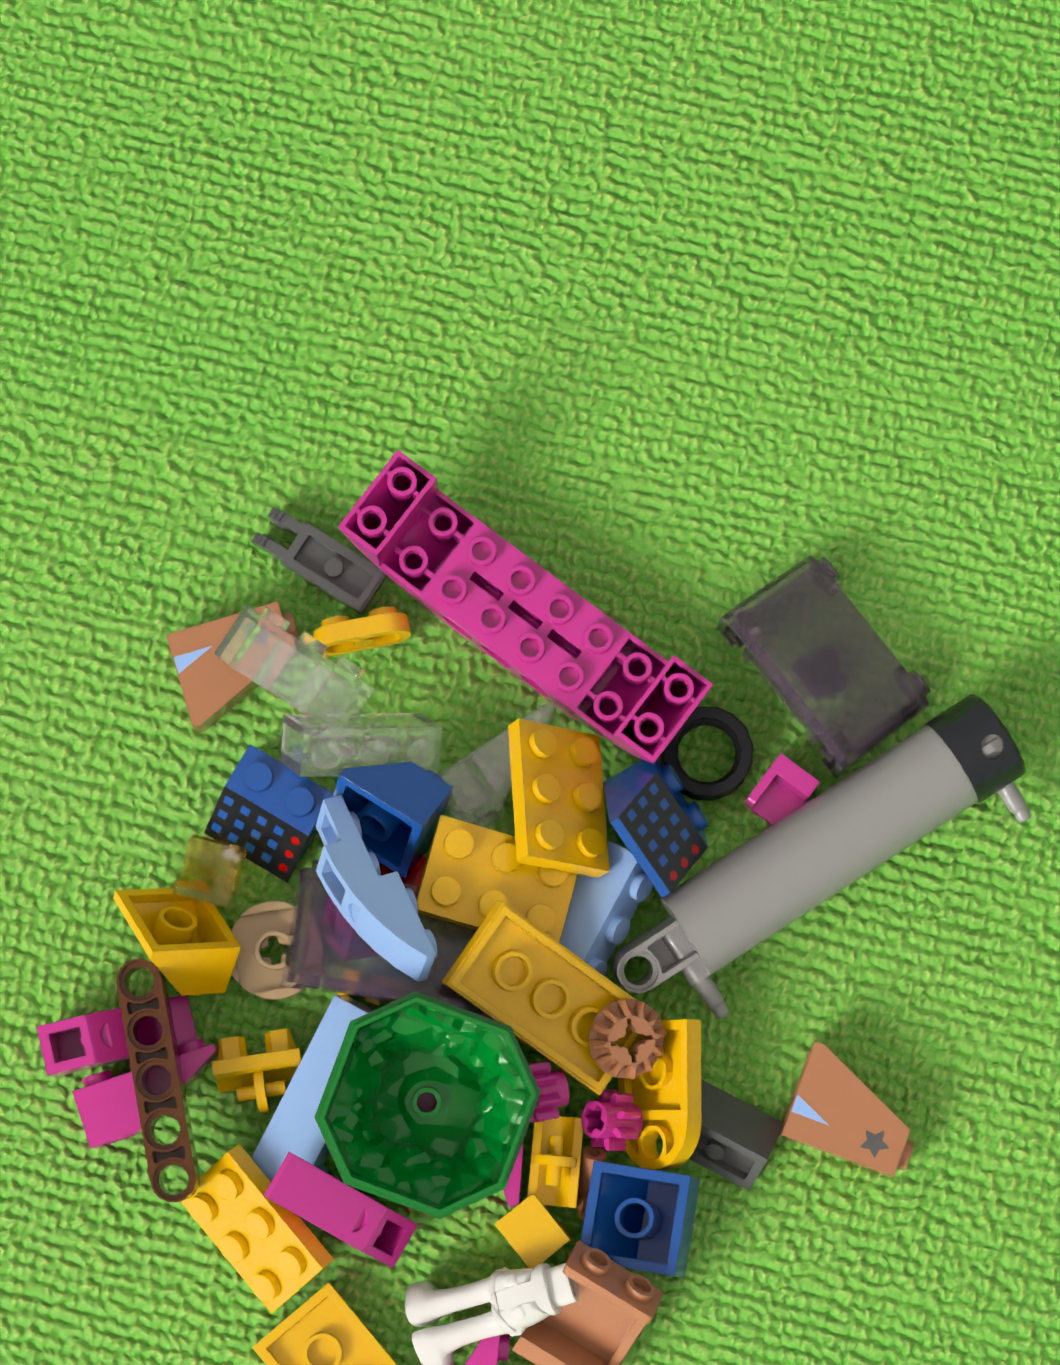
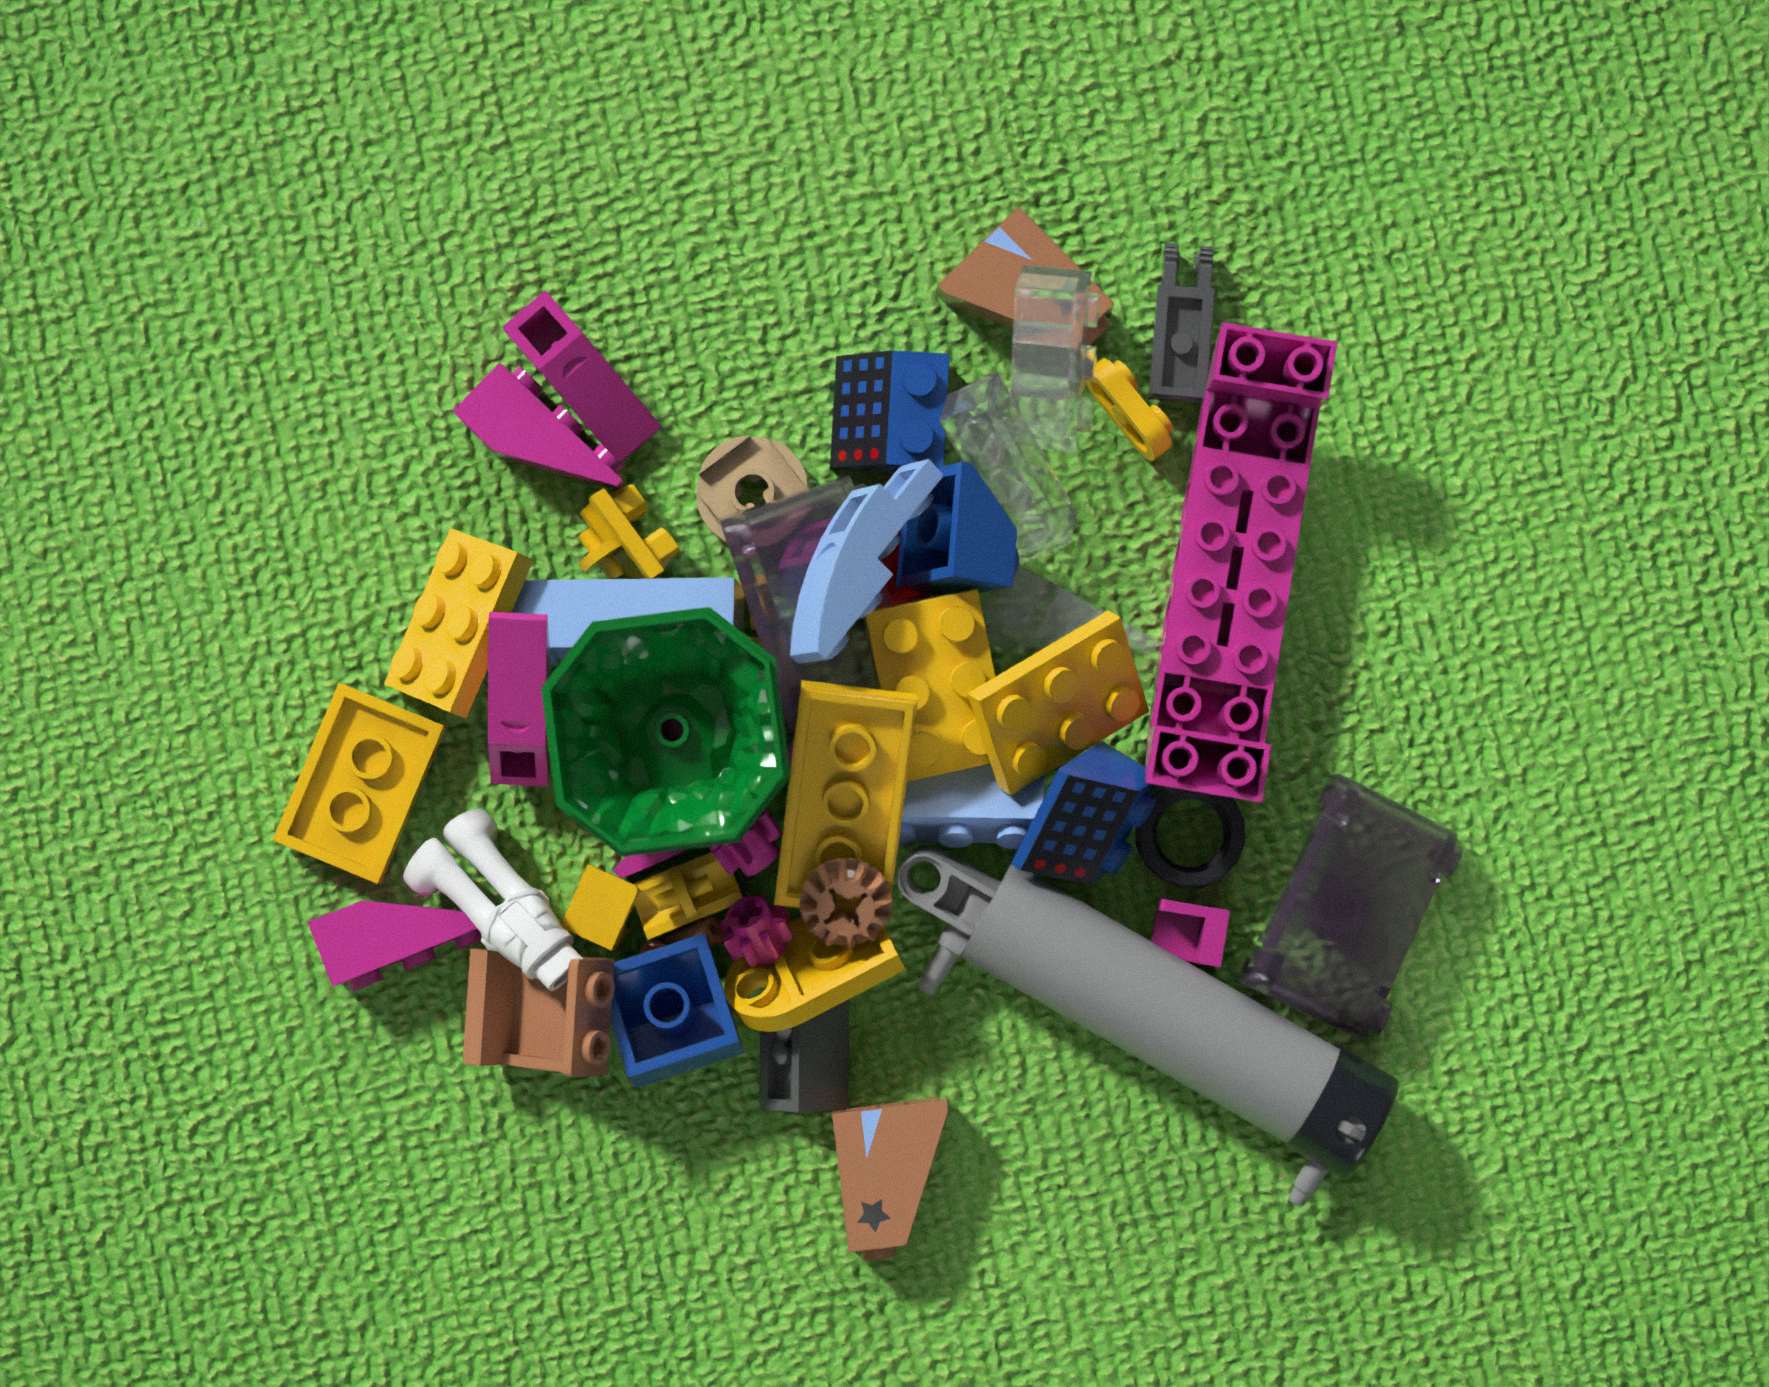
camera: 65 degrees right, 5 degrees up
yellow slope [113,886,241,996] -> none
reddish brown beam [117,959,200,1202] -> none
clear yellow panel [172,835,247,908] -> none

